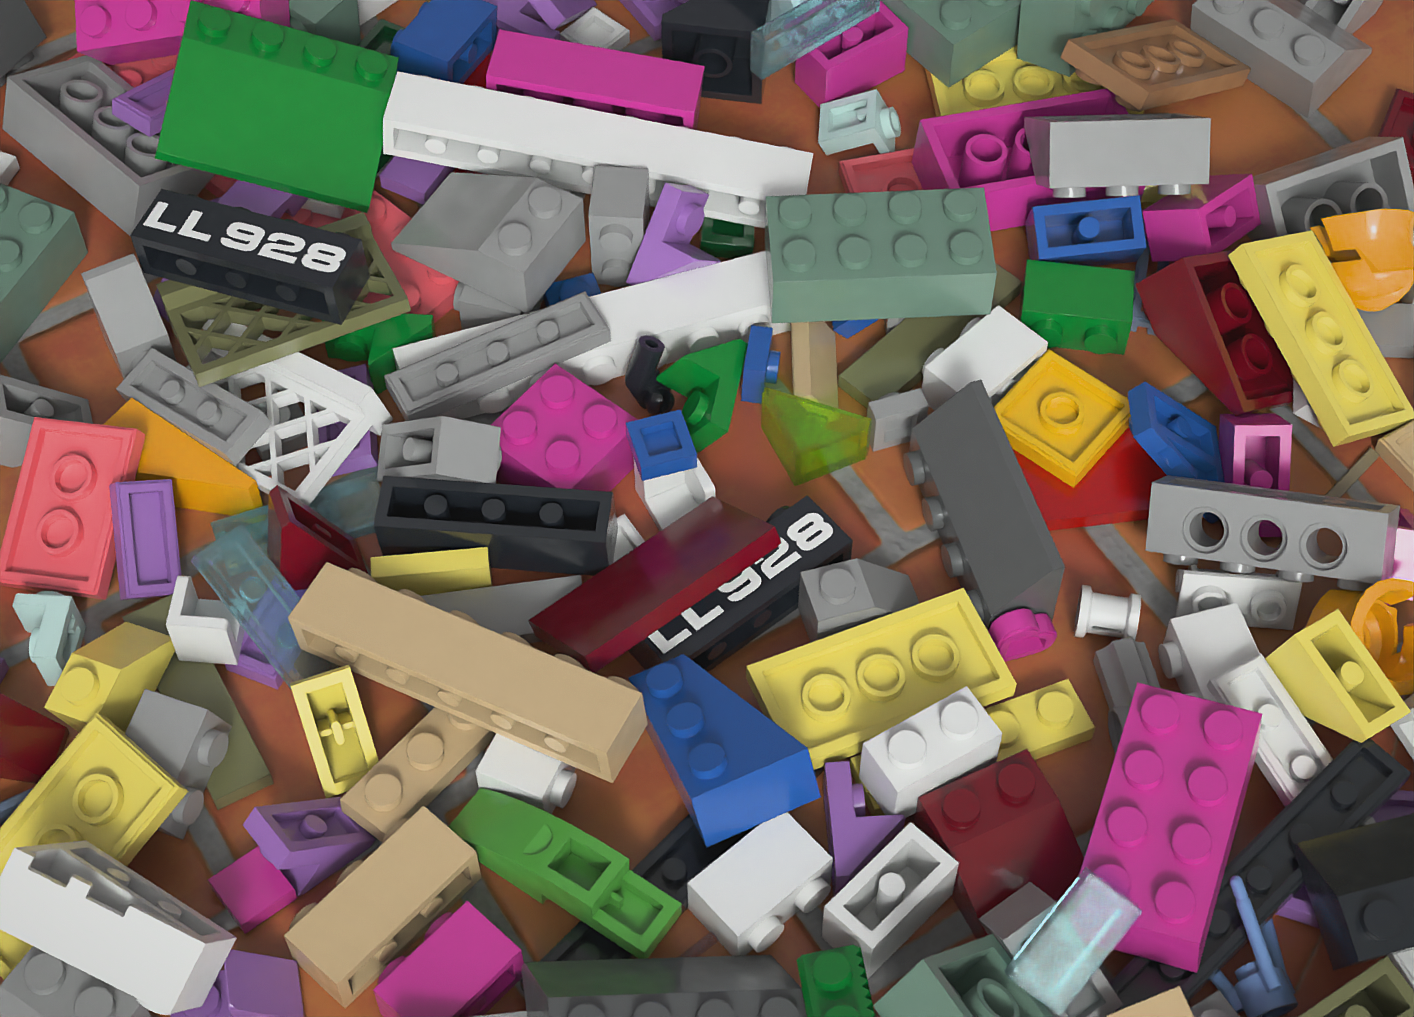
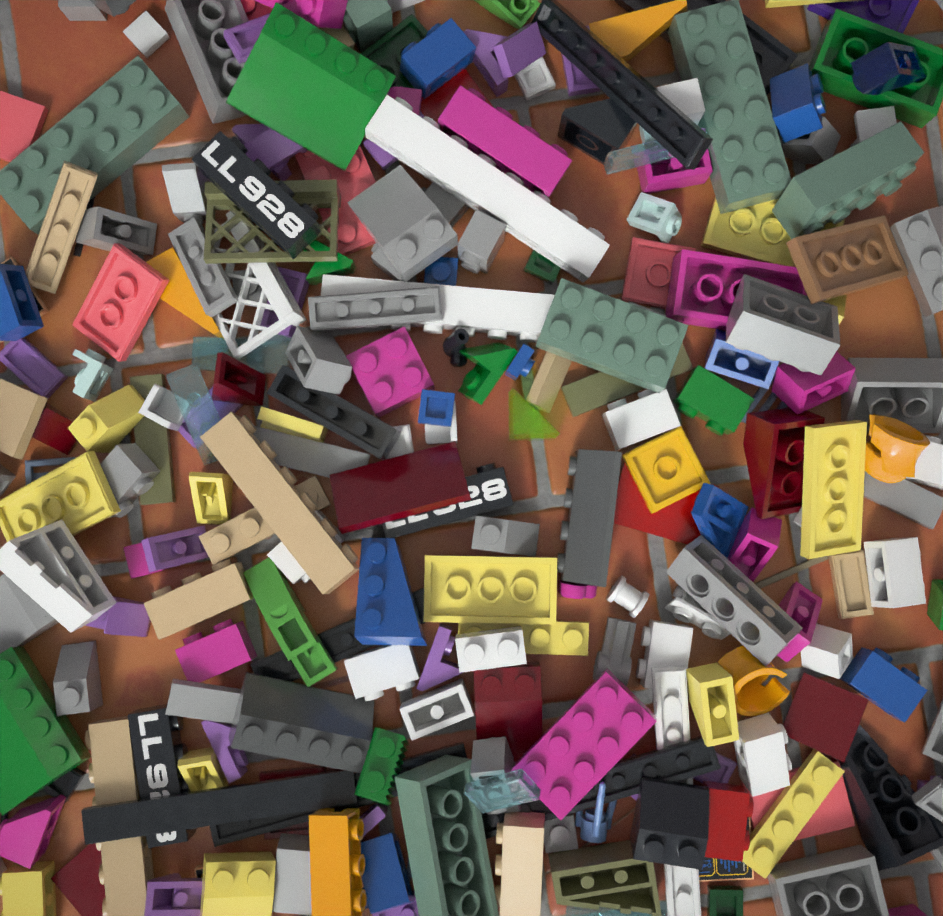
camera: 30 degrees right, 30 degrees up
medium lavender tile [109,479,181,600] -> none
medium lavender slope [626,183,721,286] -> none
light grey plate [865,388,929,452] -> none

